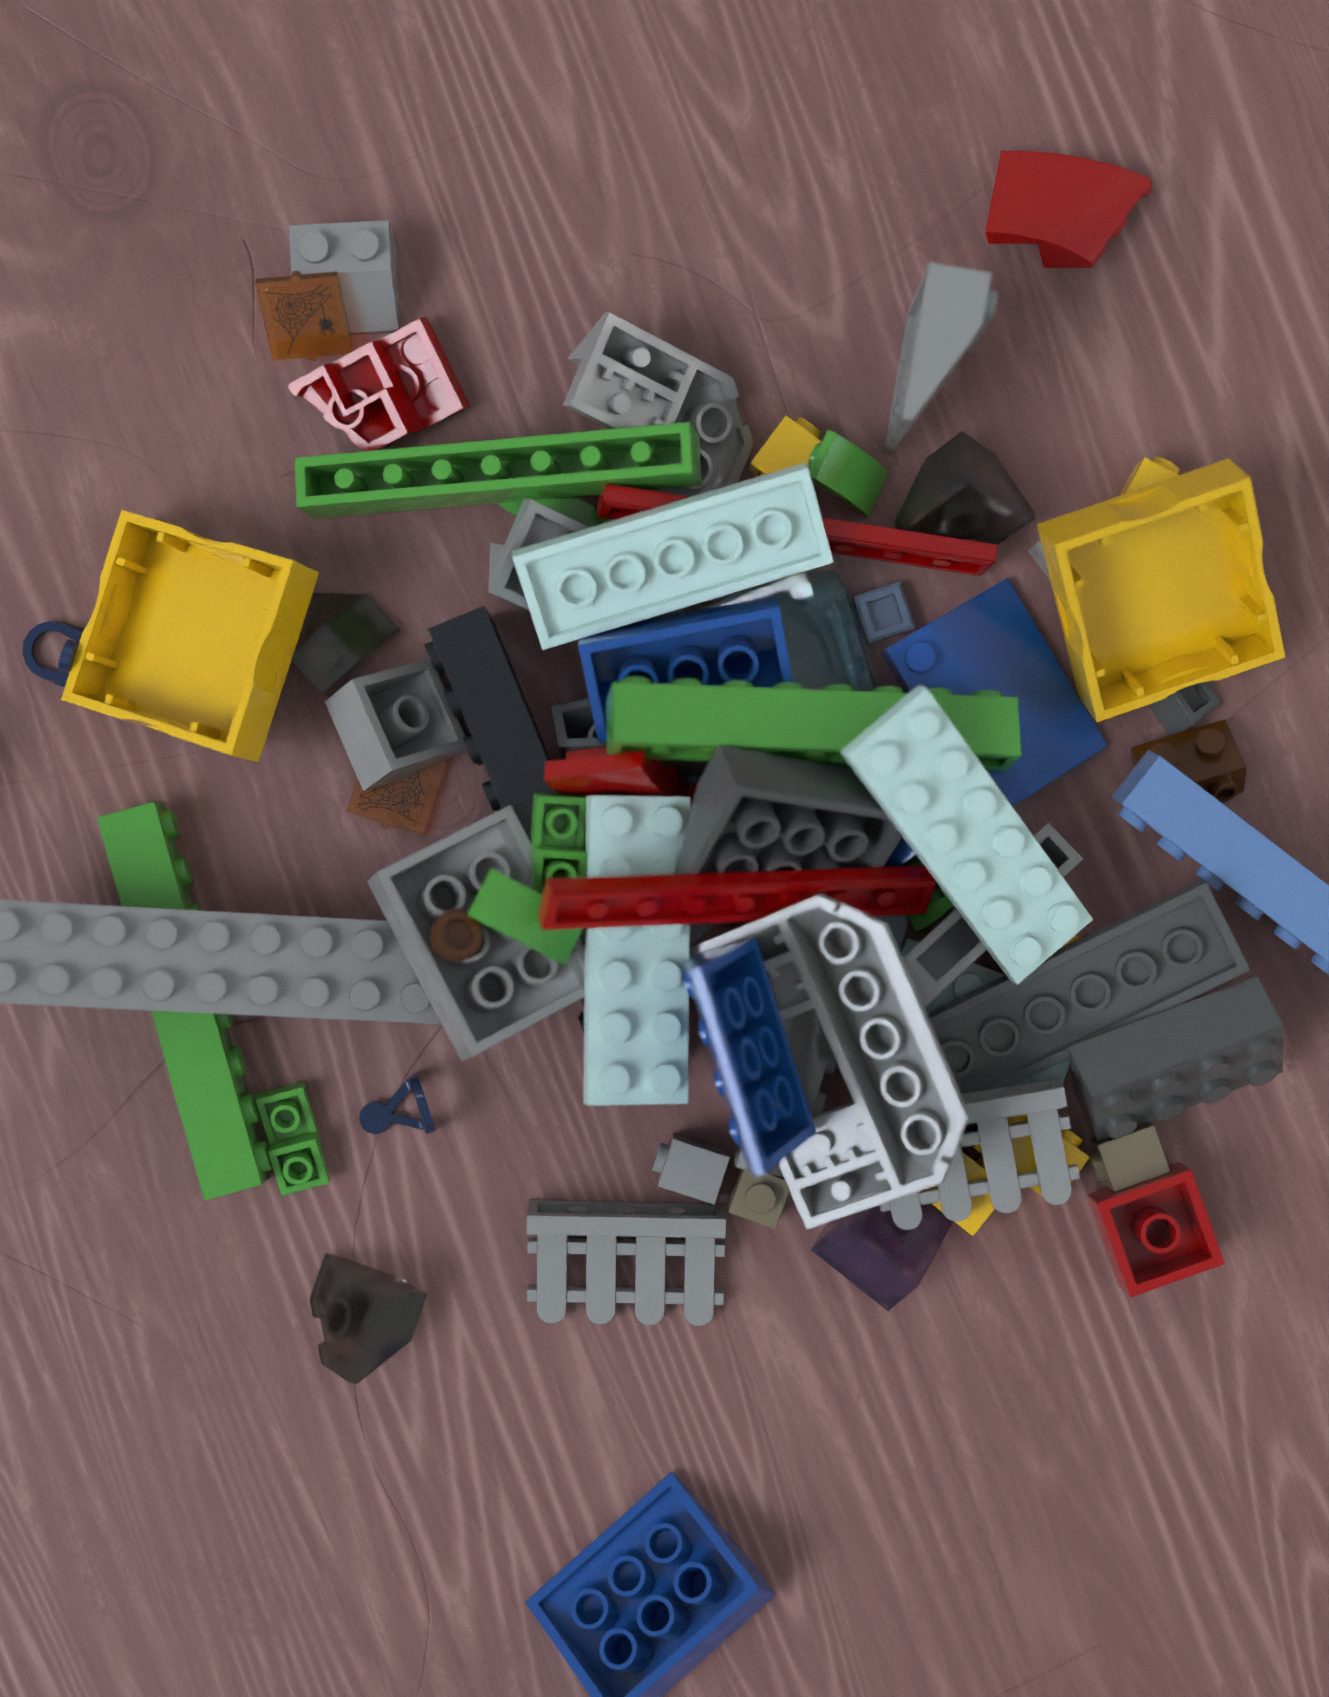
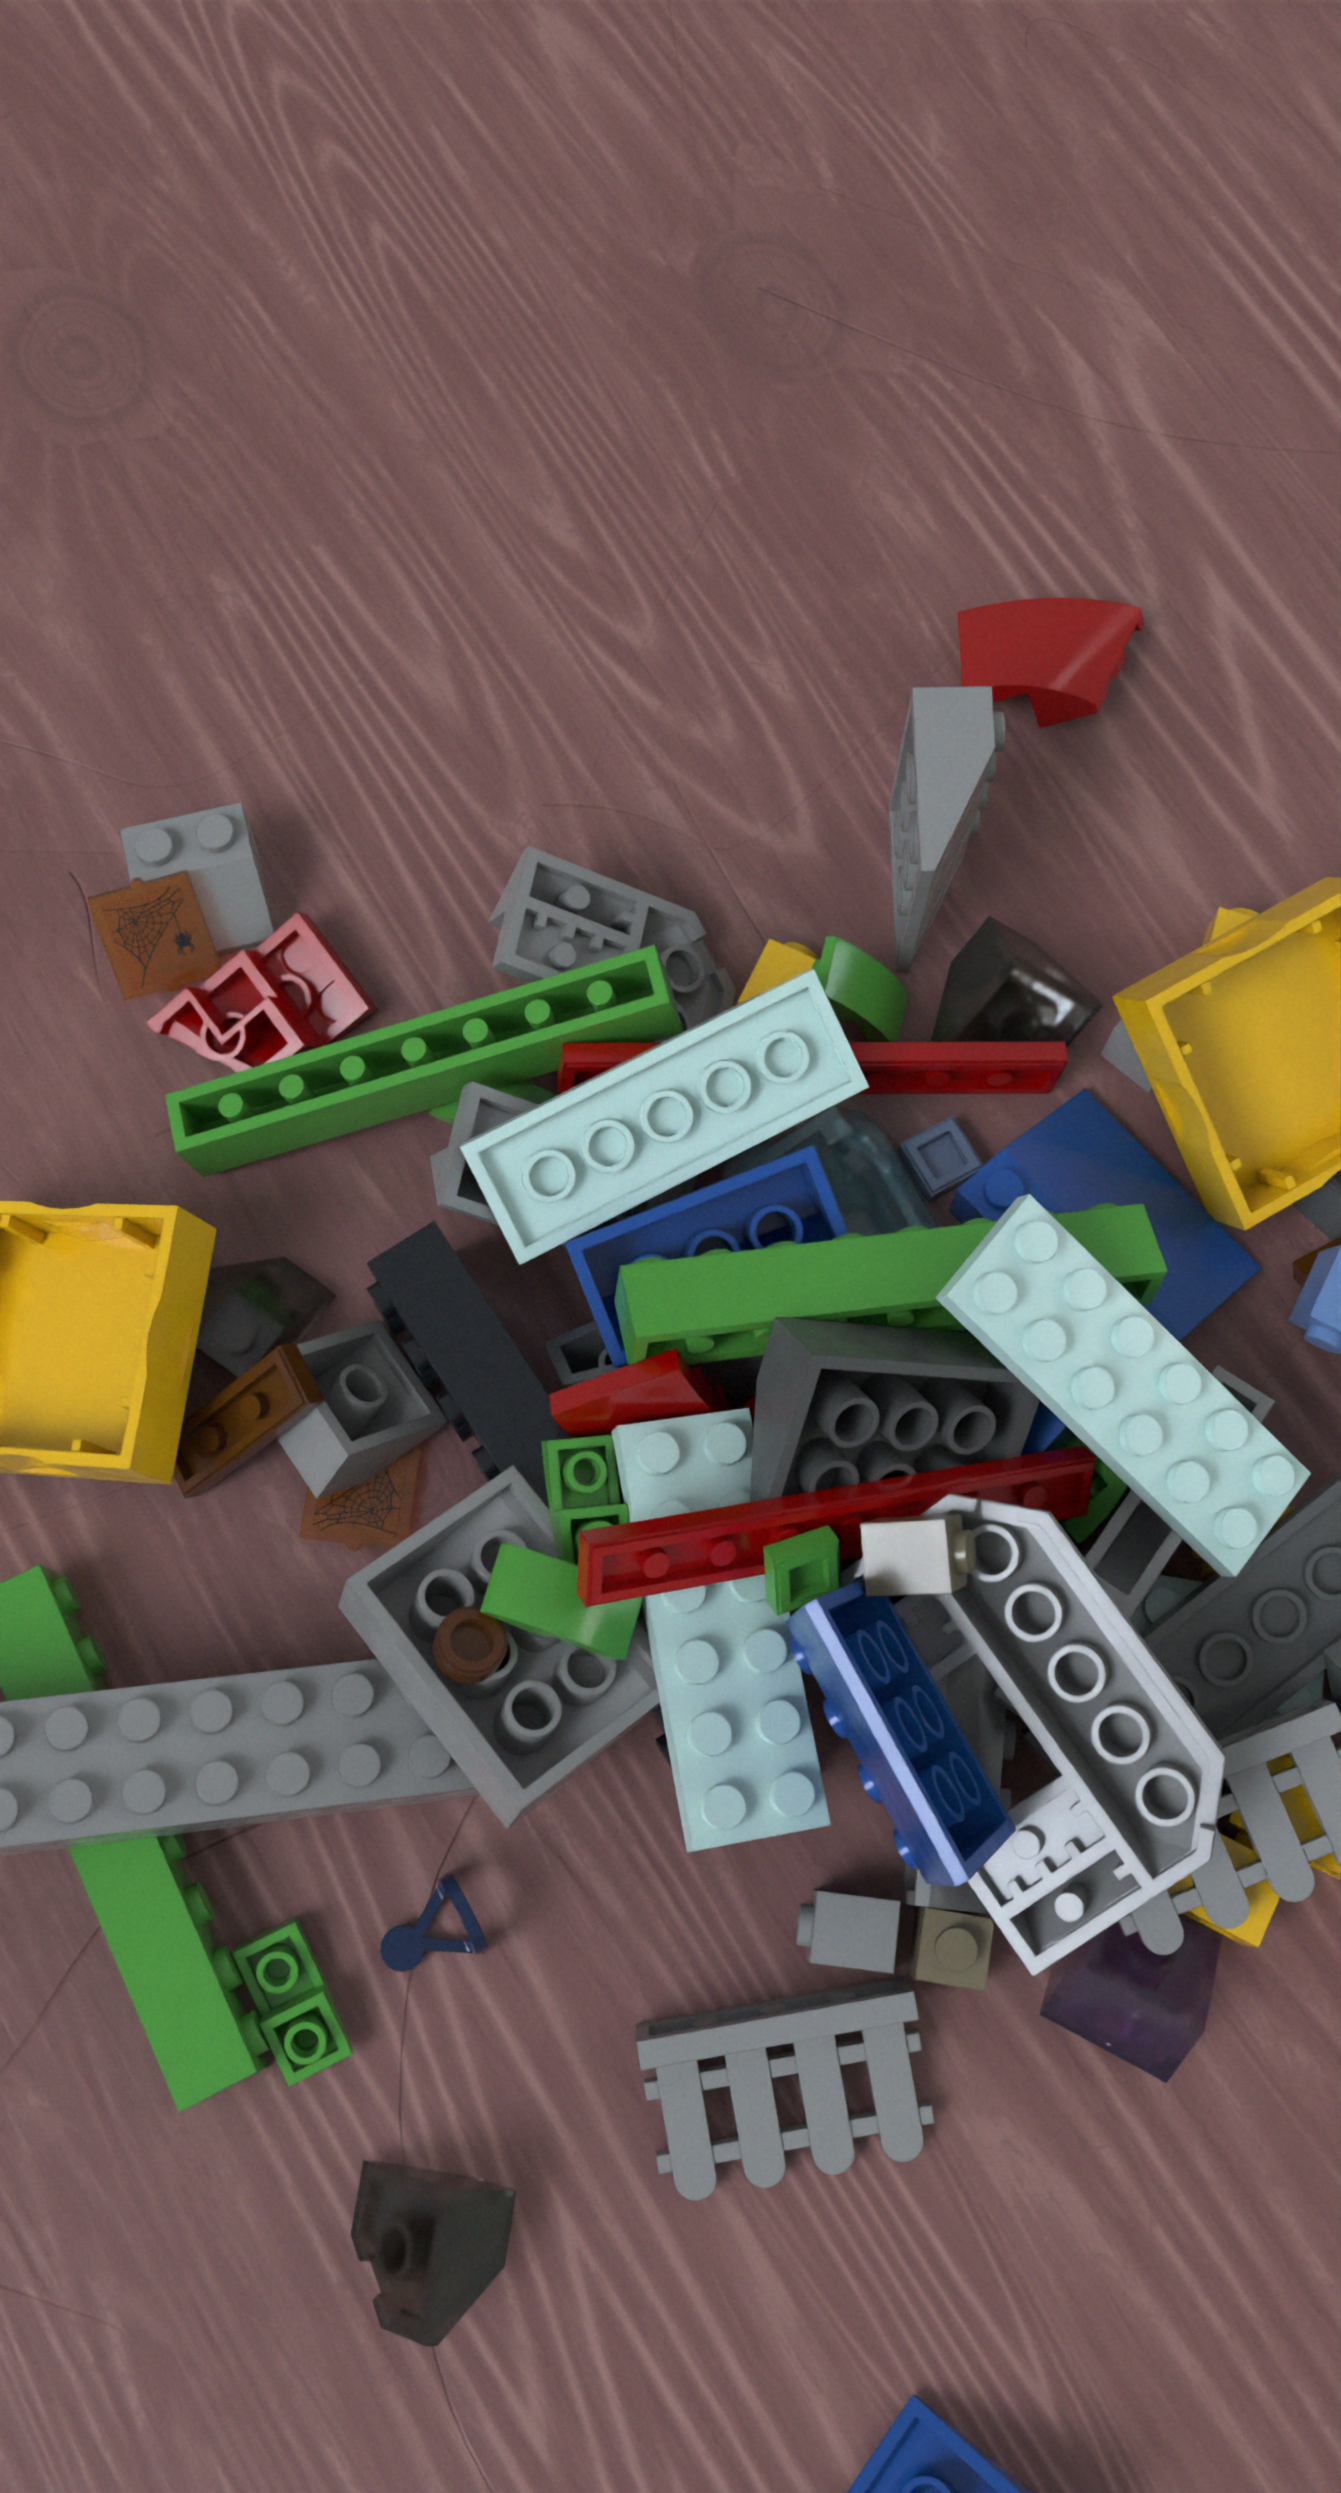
camera: 15 degrees left, 15 degrees down
none -> reddish brown tile [173,1343,325,1499]
none -> bright green tile [763,1525,841,1616]
none -> brick [860,1513,976,1597]

